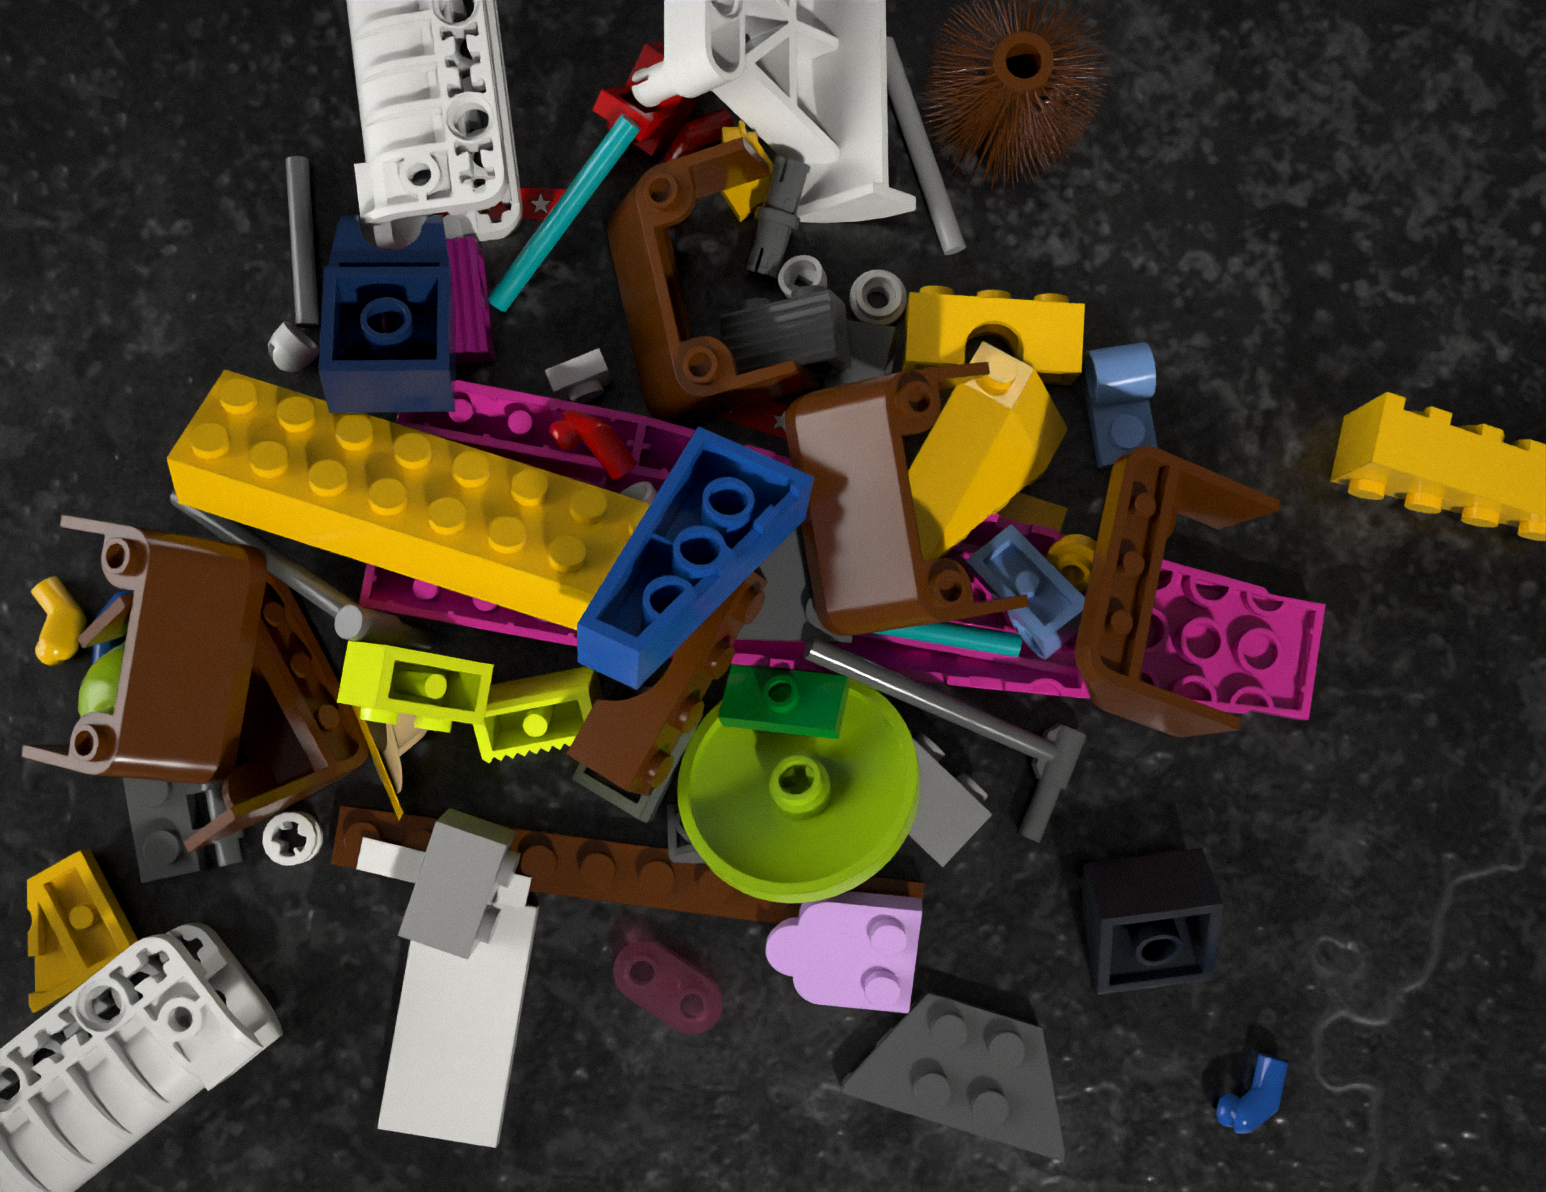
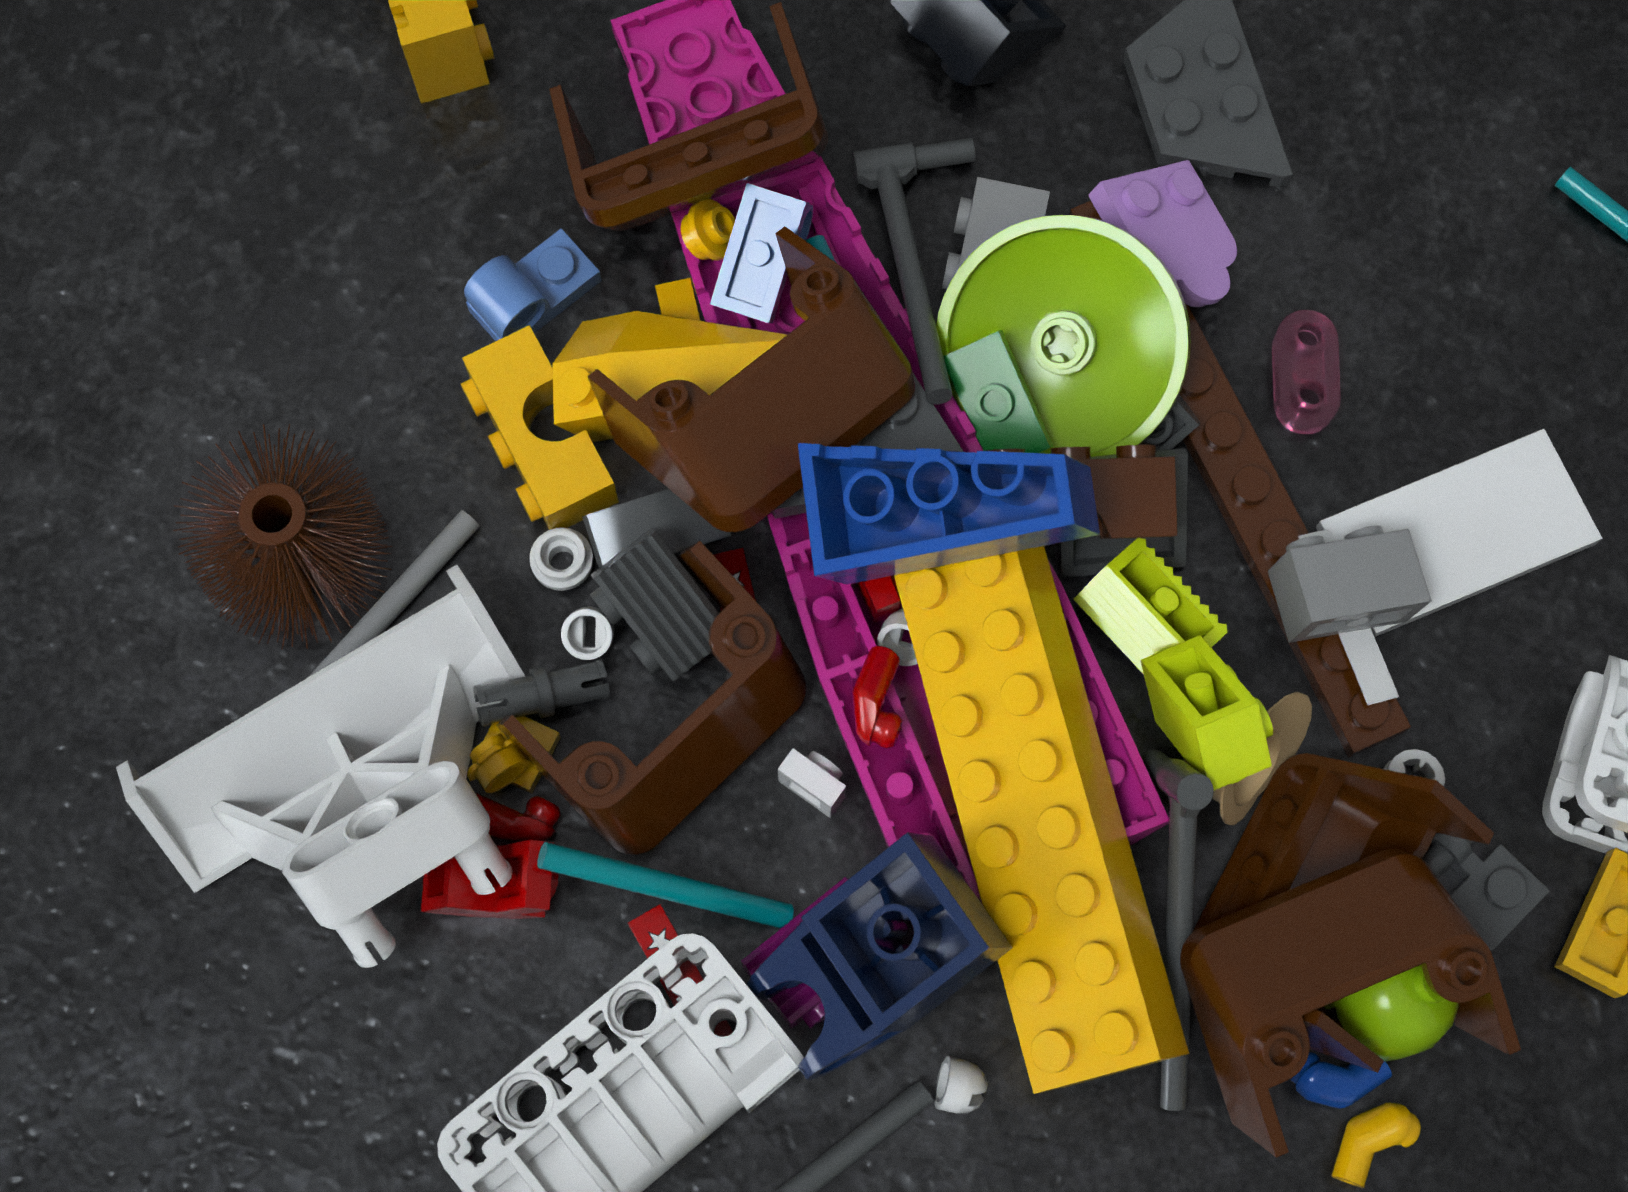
camera: 120 degrees left, 10 degrees down
yellow sticker [352,705,403,820] -> none

